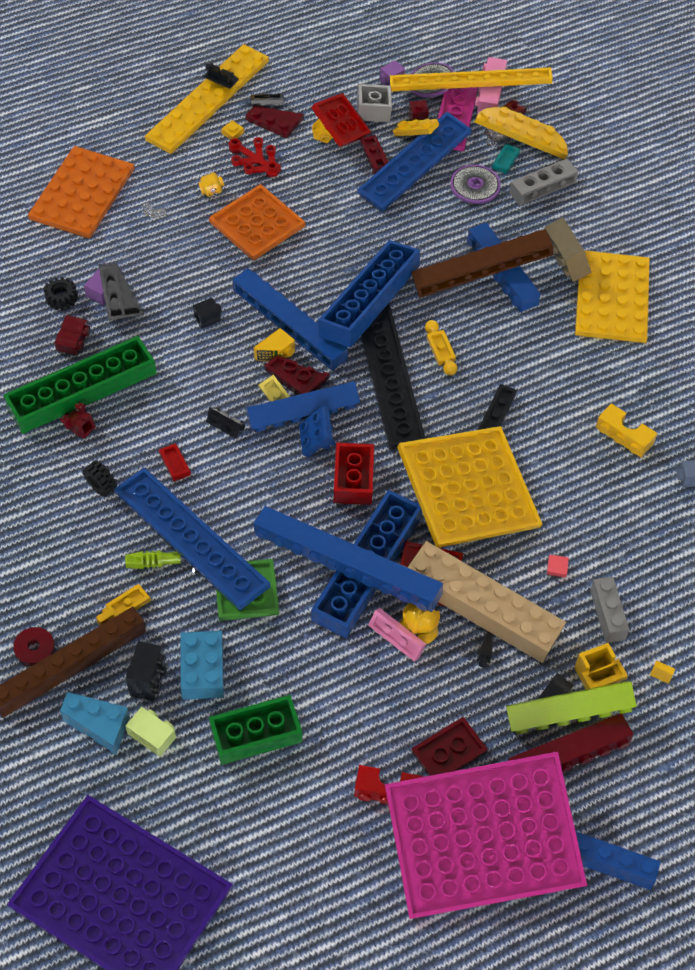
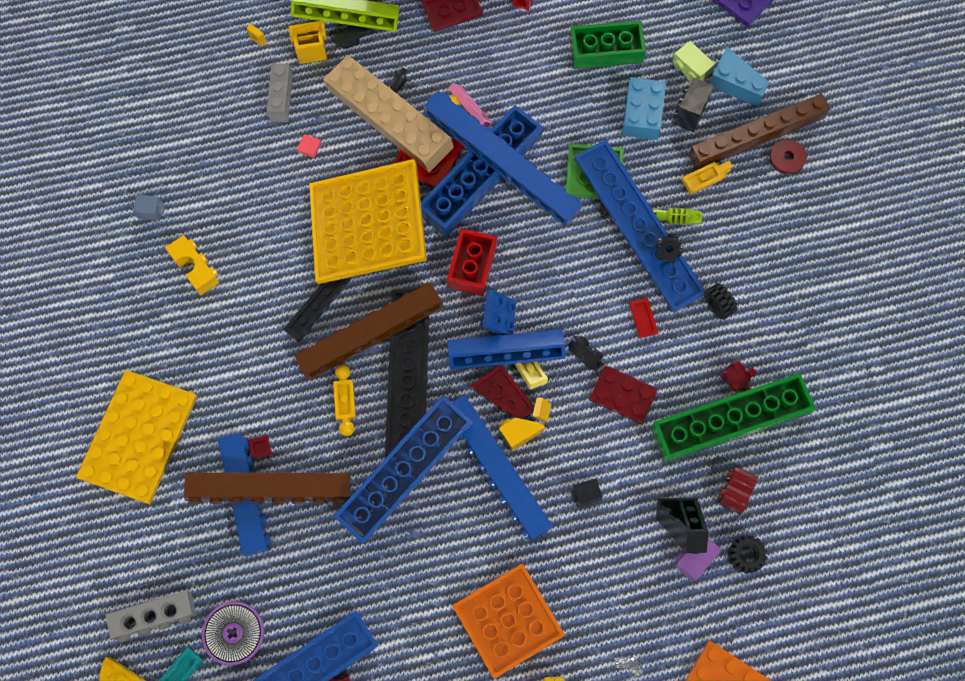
camera: 165 degrees left, 15 degrees up
dark tan brick [544,217,592,282] -> none
none -> dark red plate [248,435,273,460]
none -> reddish brown brick [295,282,444,380]
none -> yellow tile [533,397,551,422]
none -> dark red plate [589,365,658,425]
none -> black brick [655,233,684,264]

